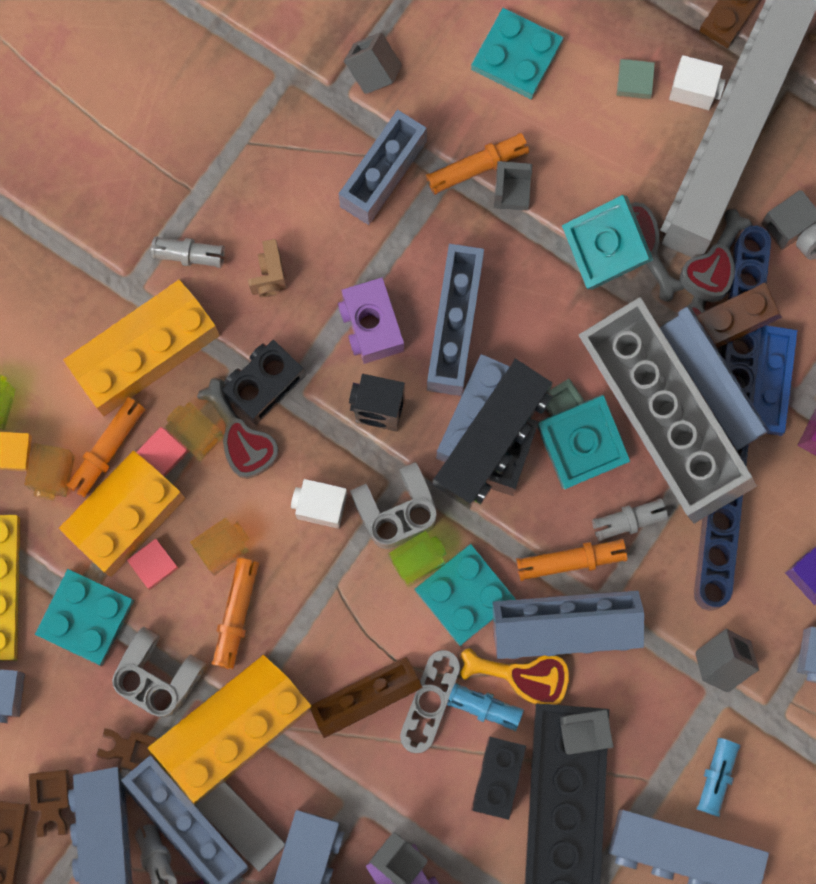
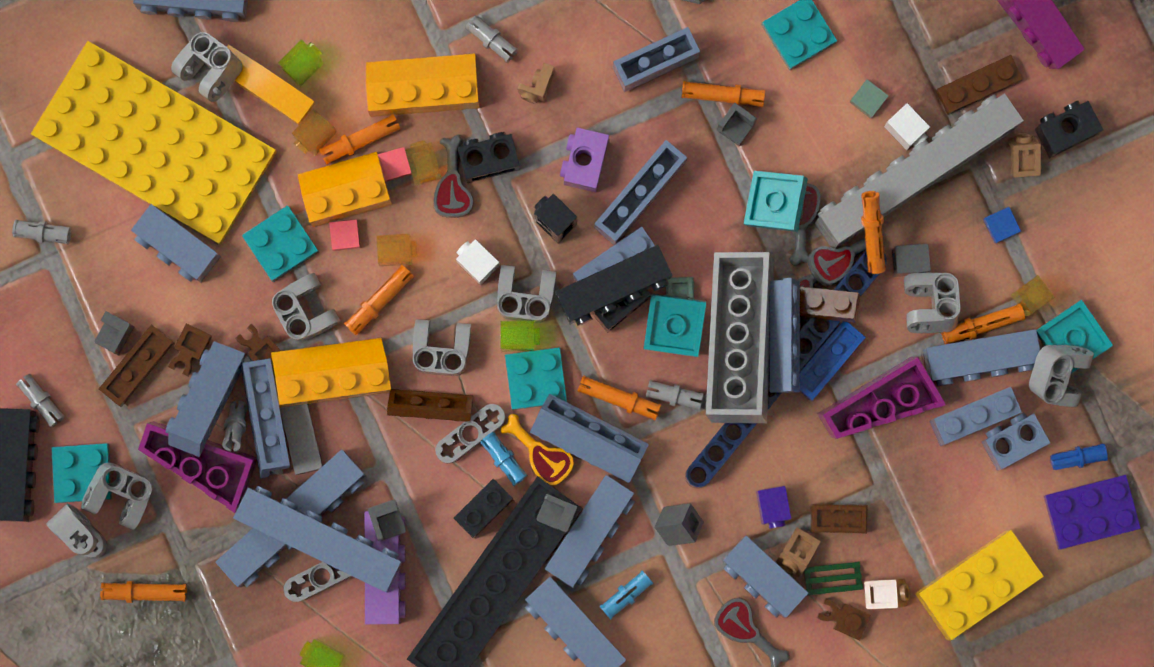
camera: 30 degrees right, 5 degrees up
none -> light grey piece [413,319,471,376]
none -> sand blue brick [545,475,635,588]
none -> orange pin [861,191,886,274]

